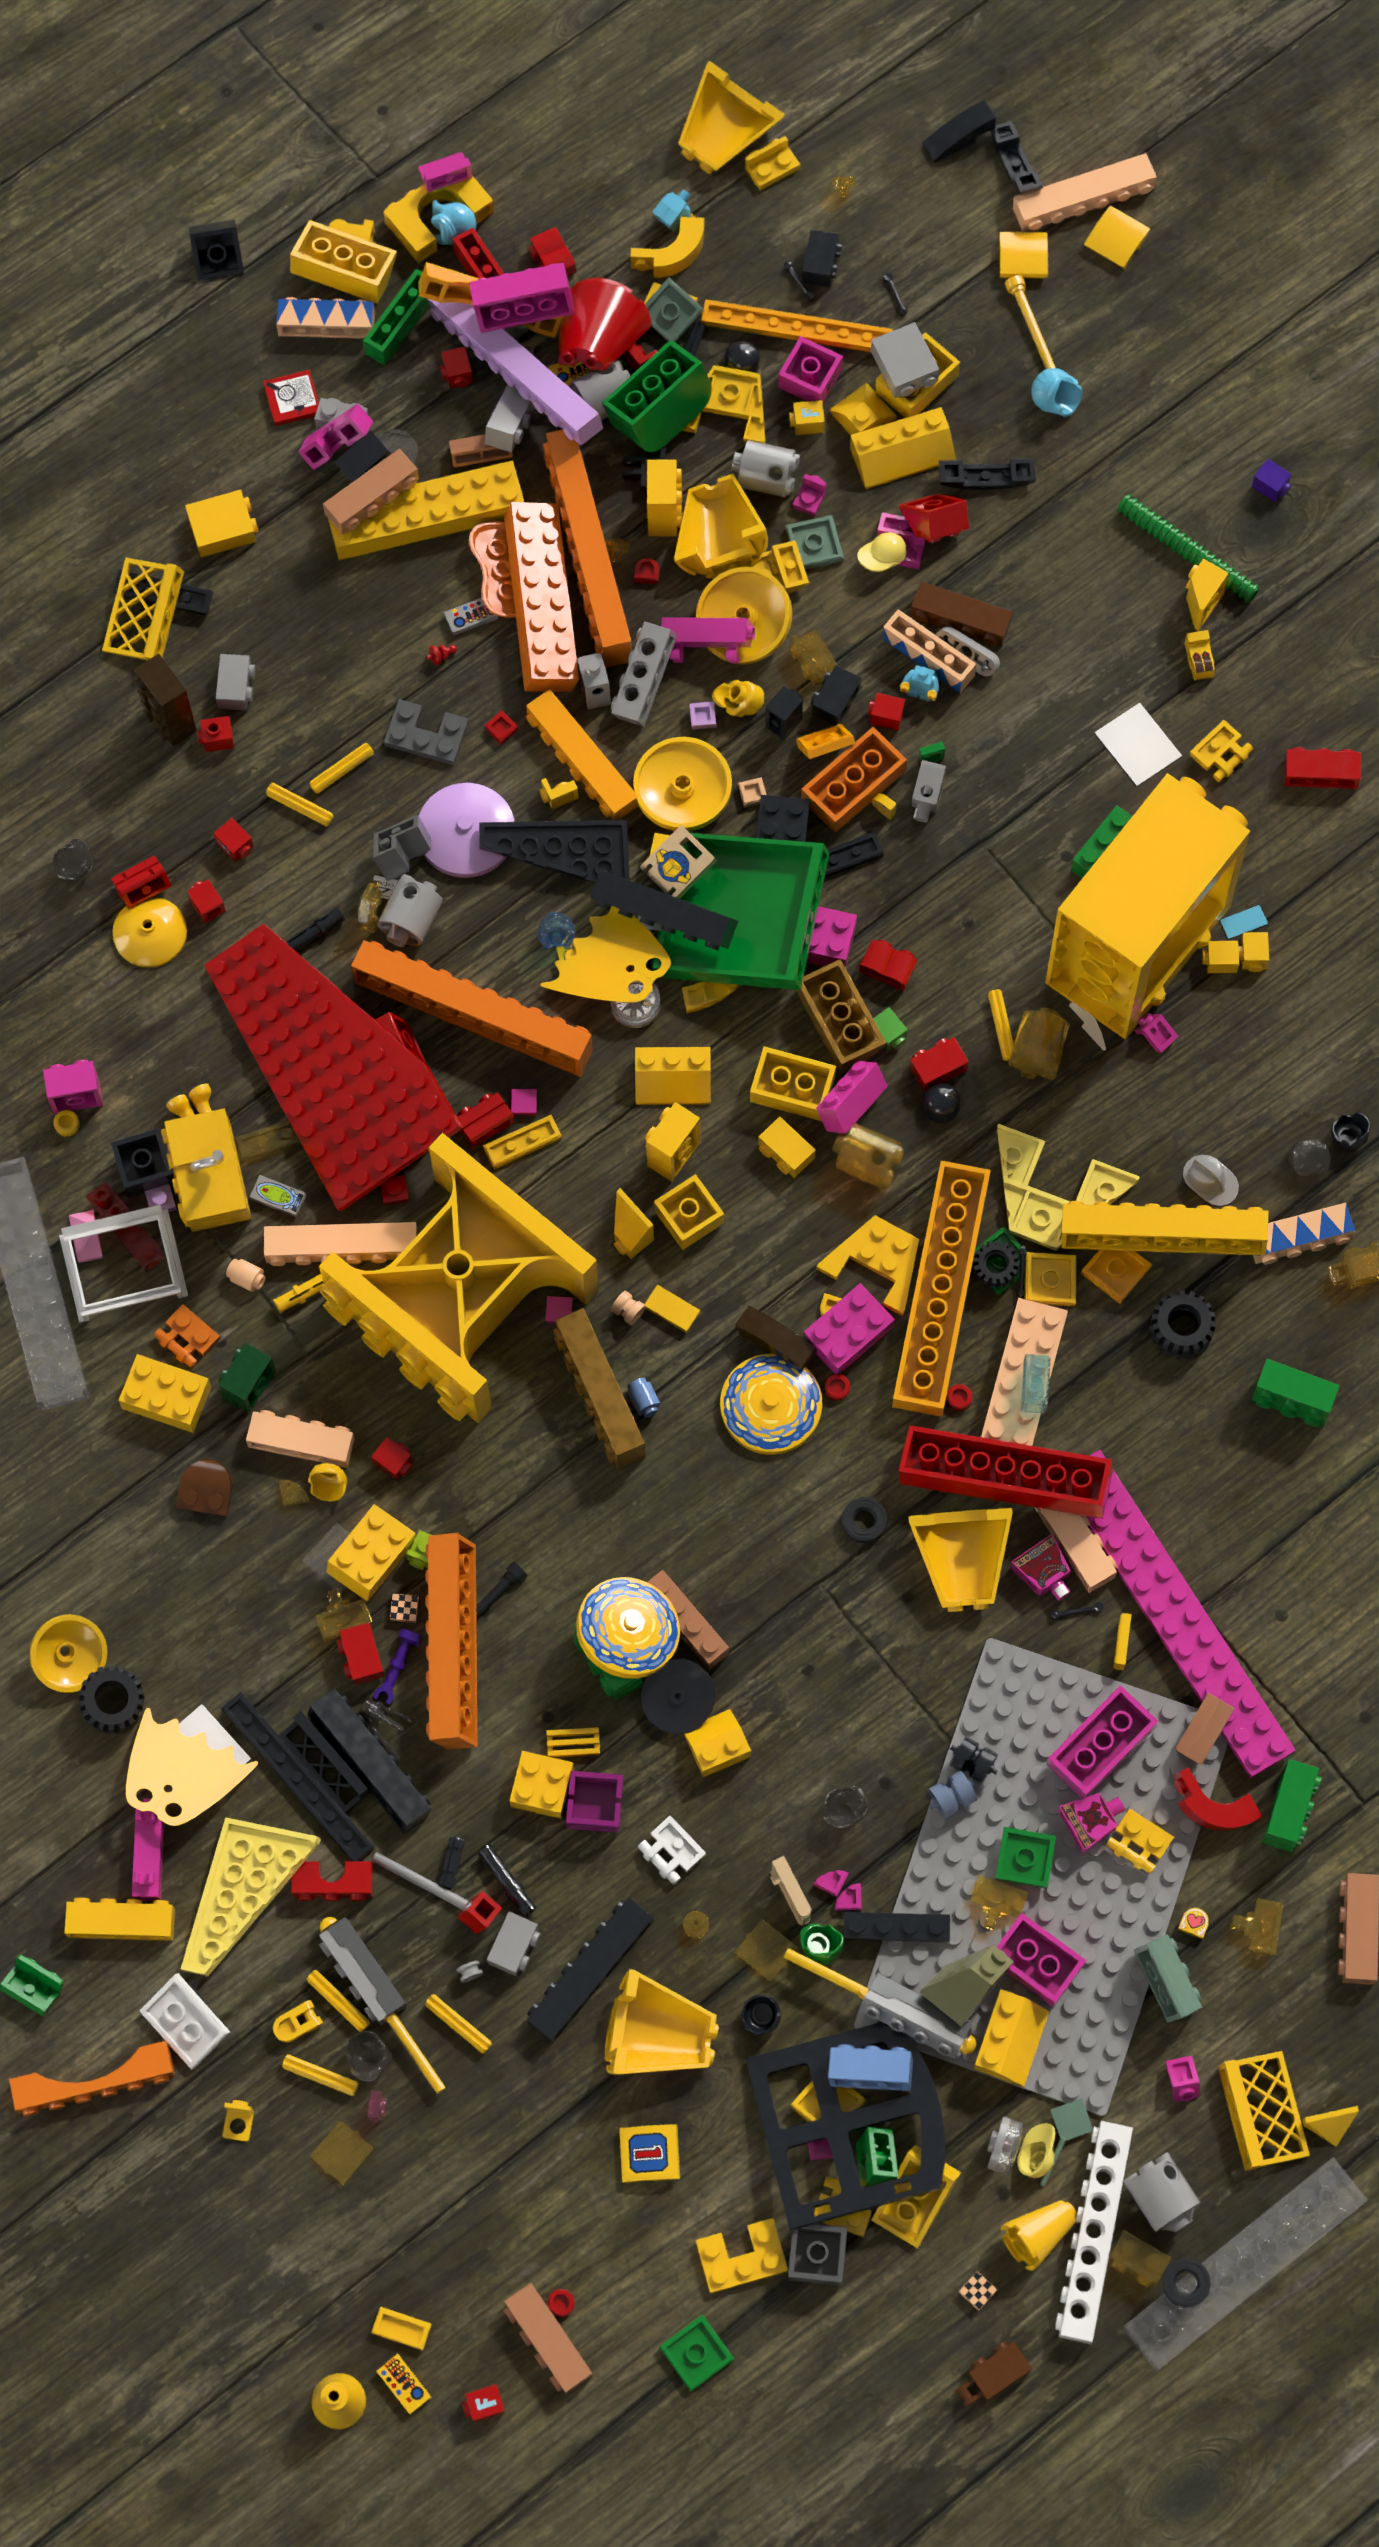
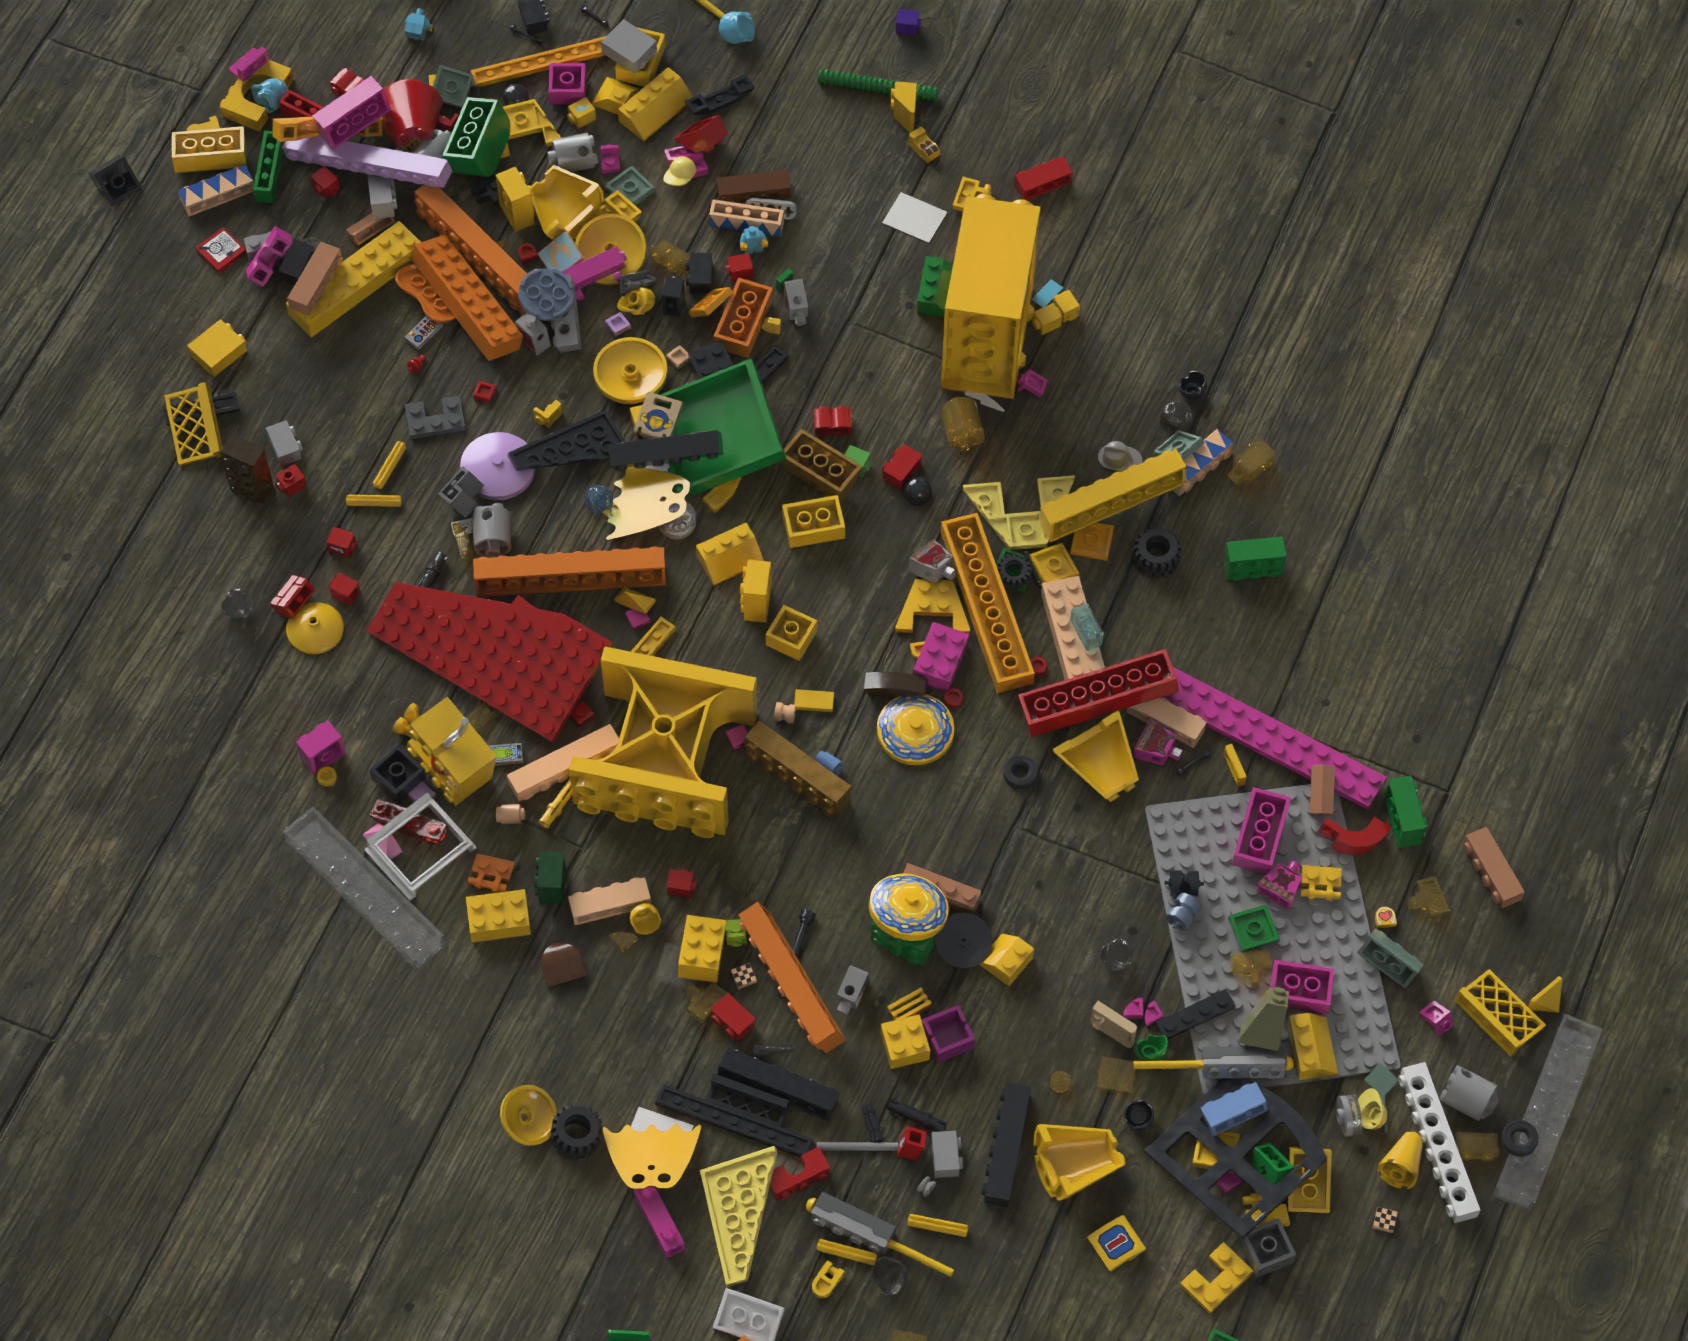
camera: 30 degrees left, 10 degrees down
yellow brick [65,1898,175,1941] -> none
yellow axle [282,2055,358,2096] -> none
clear pink plate [367,2090,387,2122] -> none
dark purple piece [374,1628,423,1705] -> none
red brick [457,1092,515,1149] -> none
light orange brick [526,689,638,820] -> none
yellow slope [614,1188,654,1259] -> none
yellow arch [630,217,704,278] -> none
white plate [638,1816,706,1885] -> none
yellow brick [758,1117,816,1178] -> none
dark pink brick [807,906,857,968] -> none
dark pink brick [816,1061,888,1134] -> none
clear yellow cylinder [832,1123,905,1188] -> none
reddish brown brick [954,2341,1032,2408] -> none
yellow axle [988,989,1016,1061] -> none
none -> sand blue tile [519,268,574,321]
none -> tile [538,231,585,271]
none -> yellow slope [614,587,656,614]
none -> dark grey hinge [620,270,657,294]
none -> light grey torso [836,965,870,1016]
none -> torso [909,540,956,583]
none -> sand green tile [1153,430,1204,461]

